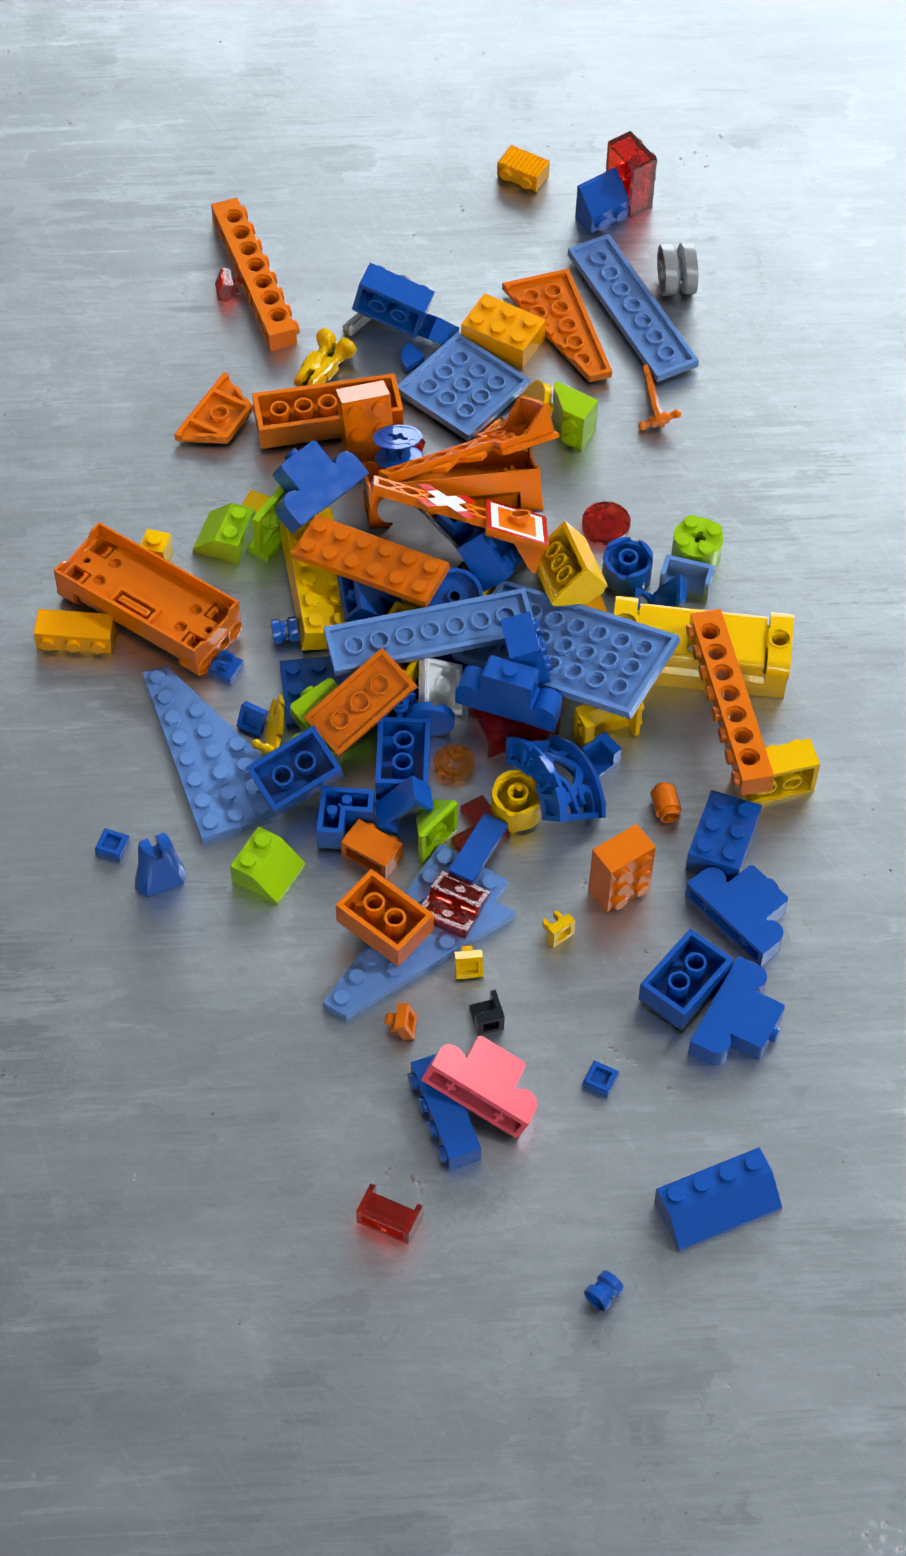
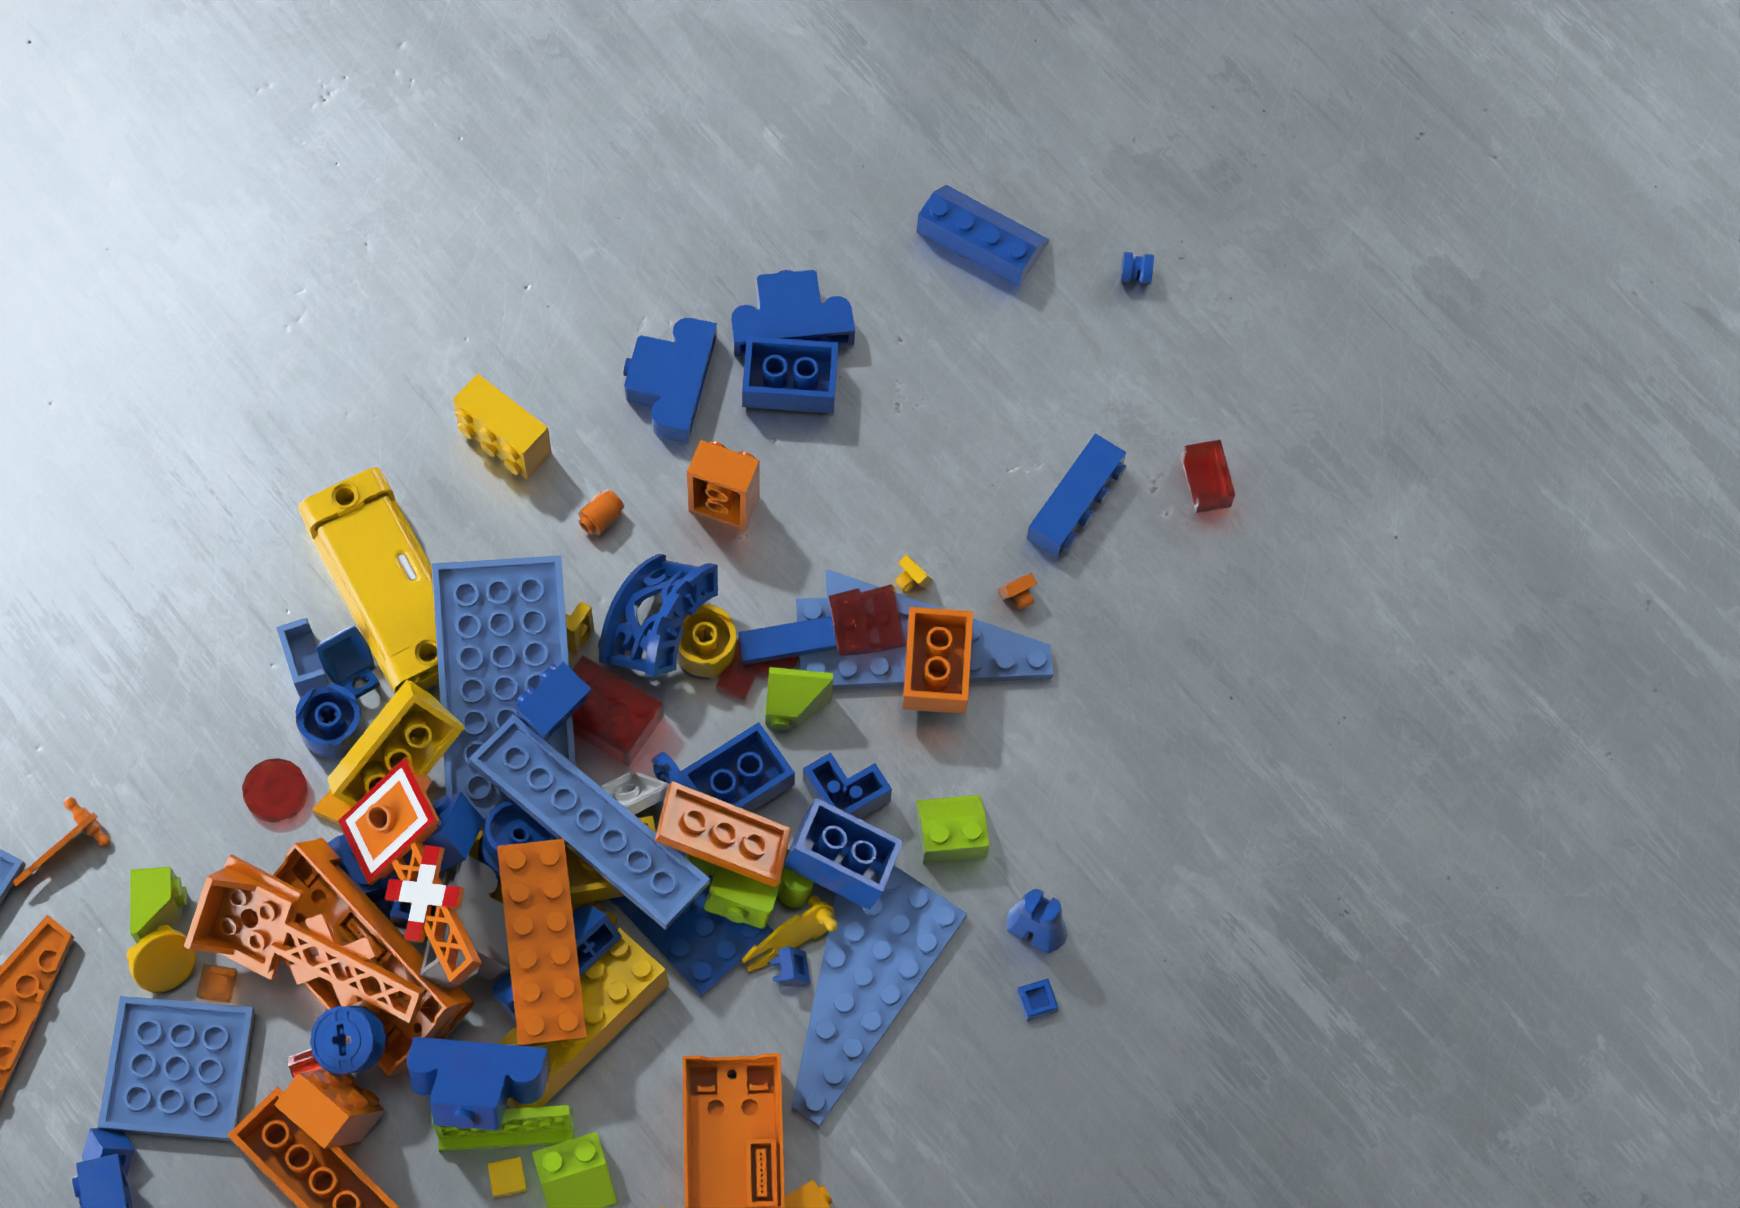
camera: 130 degrees left, 10 degrees up
blue tile [208,649,244,684] -> none
blue wheel [271,616,299,645] -> none
orange brick [341,819,403,879] -> none
blue panel [374,775,434,837] -> none
blue tile [401,342,425,373] -> none
coral brick [421,1036,538,1139] -> none
clear orange gear [433,744,475,782] -> none
blue brick [455,655,563,732] -> none
light orange brick [461,293,546,370] -> none
black panel [469,989,505,1036] -> none
yellow tile [542,910,575,948] -> none
blue panel [581,732,622,777] -> none
blue tile [582,1060,619,1098] -> none
lime brick [671,515,724,568] -> none
blue brick [685,790,762,882] -> none
orange brick [686,609,774,796] -> none

